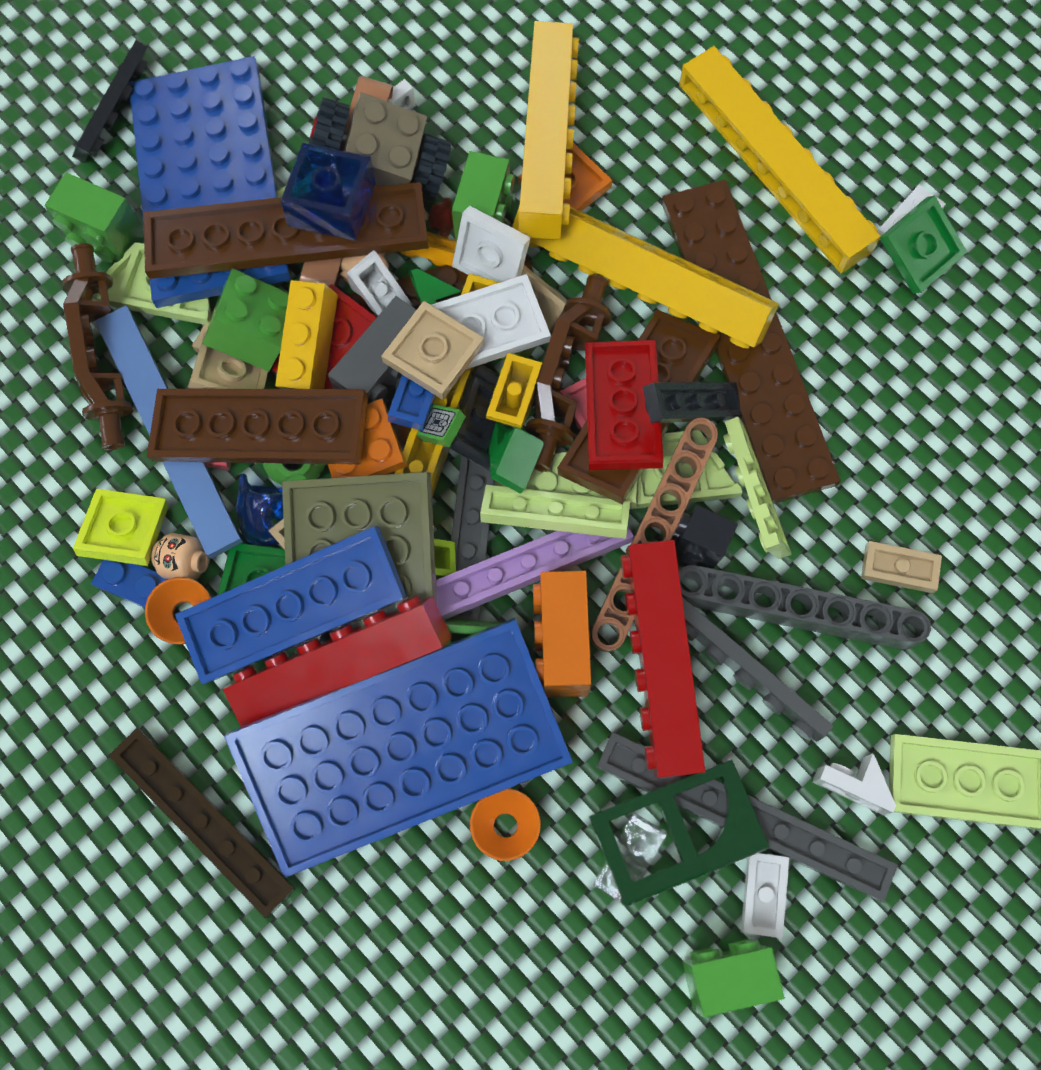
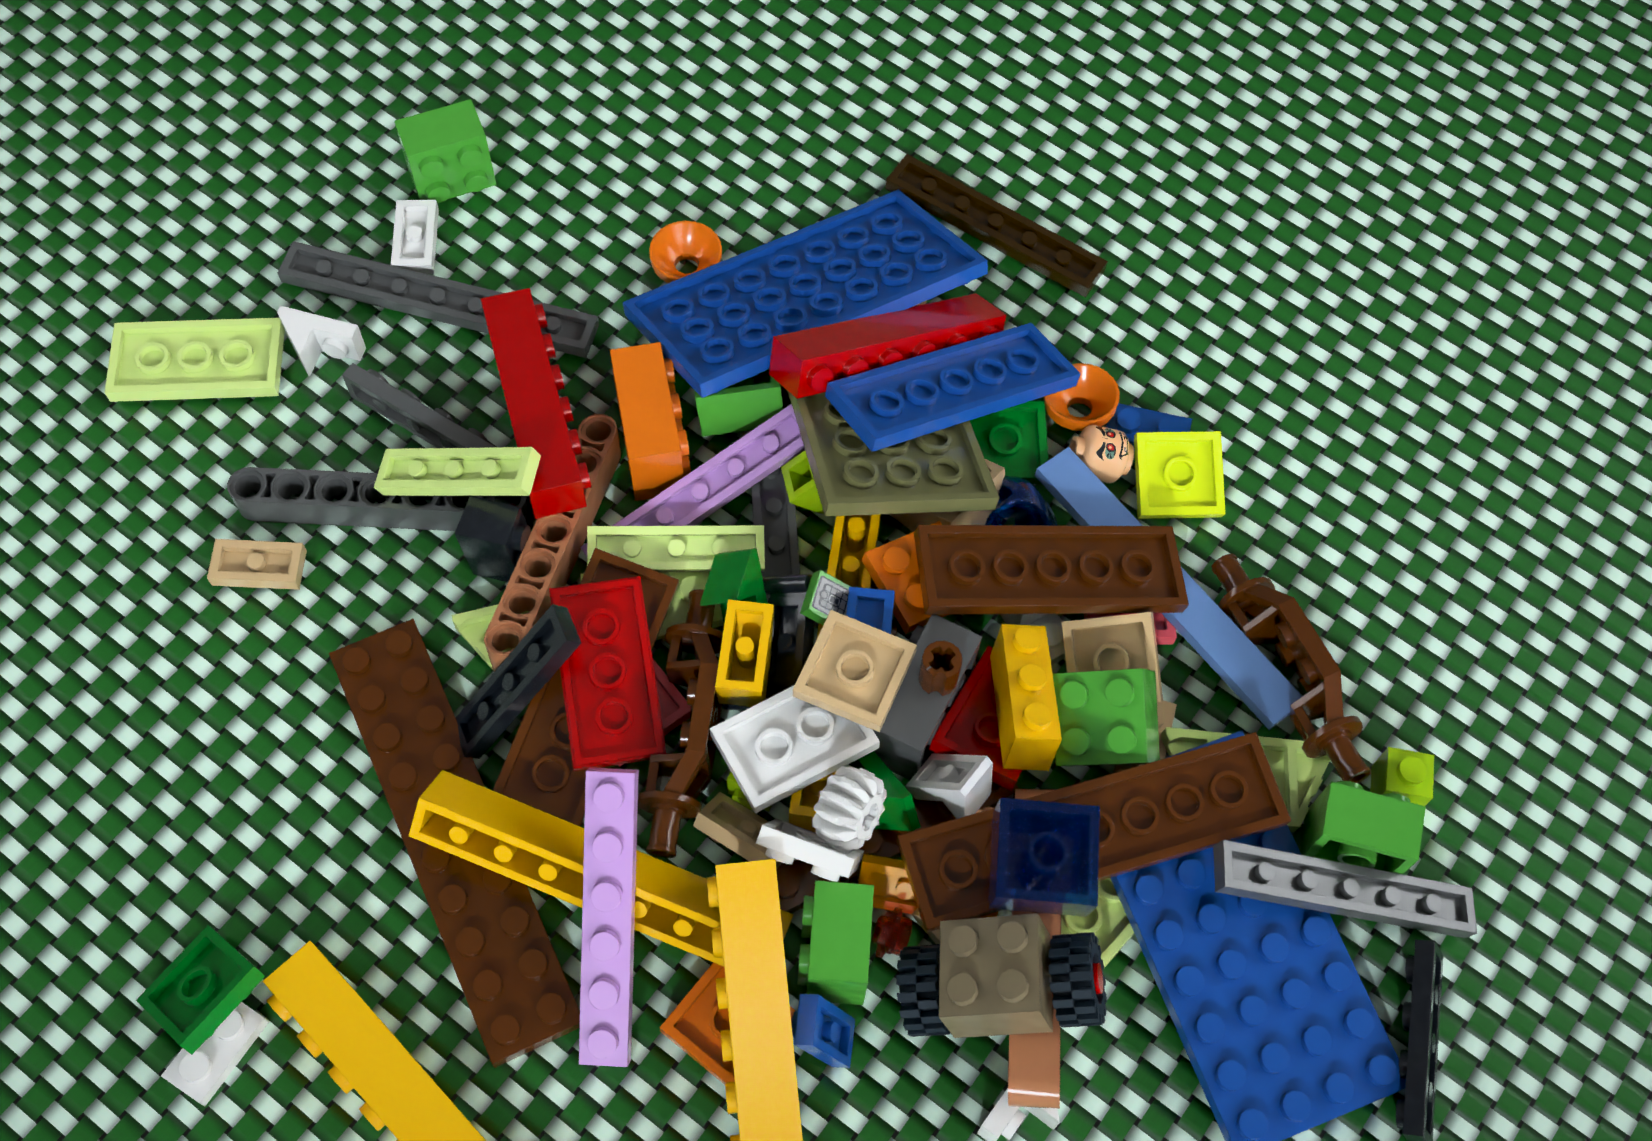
camera: 165 degrees right, 10 degrees down
dark green window [589,760,769,907] -> none
clear slope [593,812,667,902] -> none
yellowish green wing [723,417,792,559] -> none
none -> yellowish green plate [374,447,541,496]
none -> lavender plate [579,768,639,1067]
none -> blue plate [791,994,855,1068]
none -> white gear [812,766,887,851]
none -> reddish brown piece [919,641,962,696]
none -> plate [1213,840,1477,938]
none -> lime brick [1370,747,1435,806]

